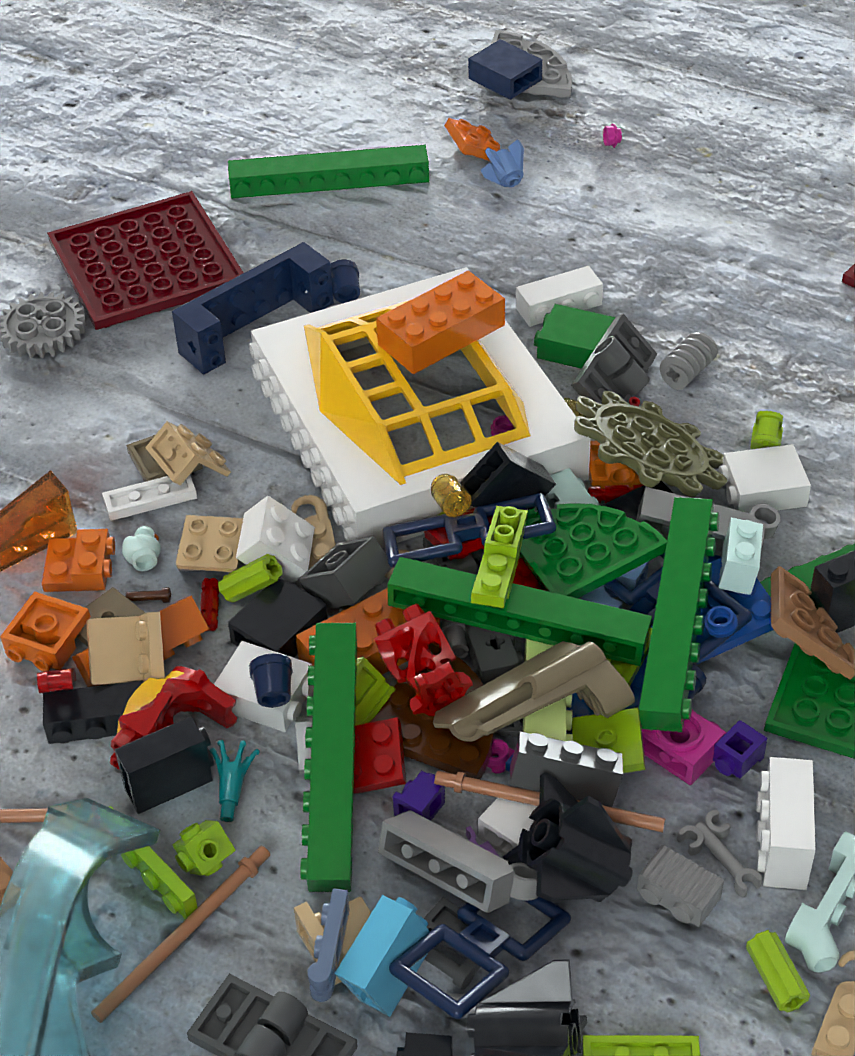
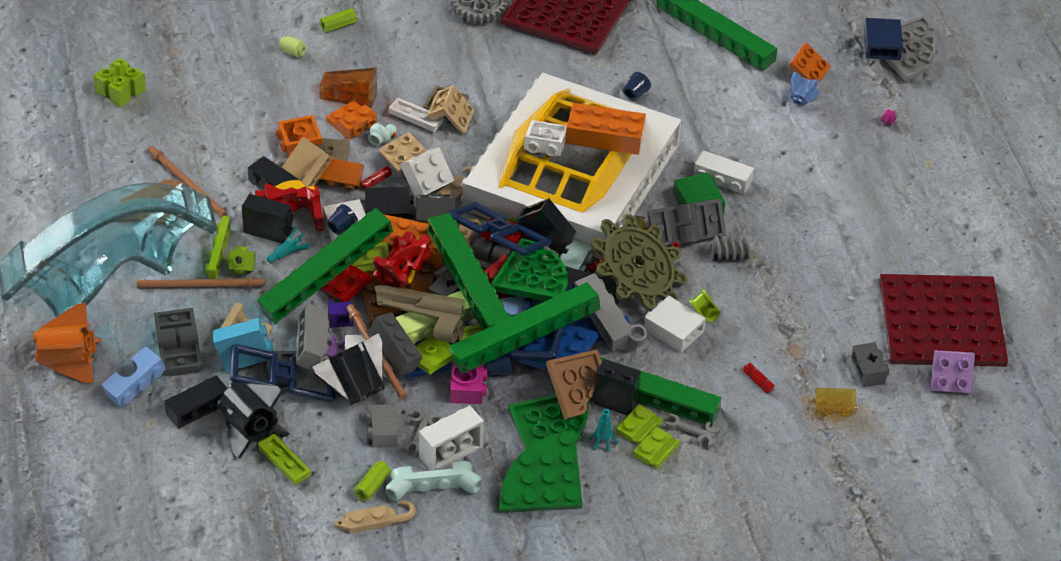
camera: 45 degrees right, 0 degrees up
red plate [37,668,77,693] -> none
reddish brown piece [125,587,171,603] -> none
dark blue plate [172,242,334,375] -> none
lime axle [218,554,283,603] -> none
sand blue plate [308,889,350,1002] -> none
clear yellow brick [431,474,471,517] -> none
lime slope [471,506,528,608] -> none
blue plate [704,606,738,638] -> none
dark purple brick [713,720,768,779] -> none
light aqua brick [719,517,763,595] -> none
none -> white plate [524,120,567,156]

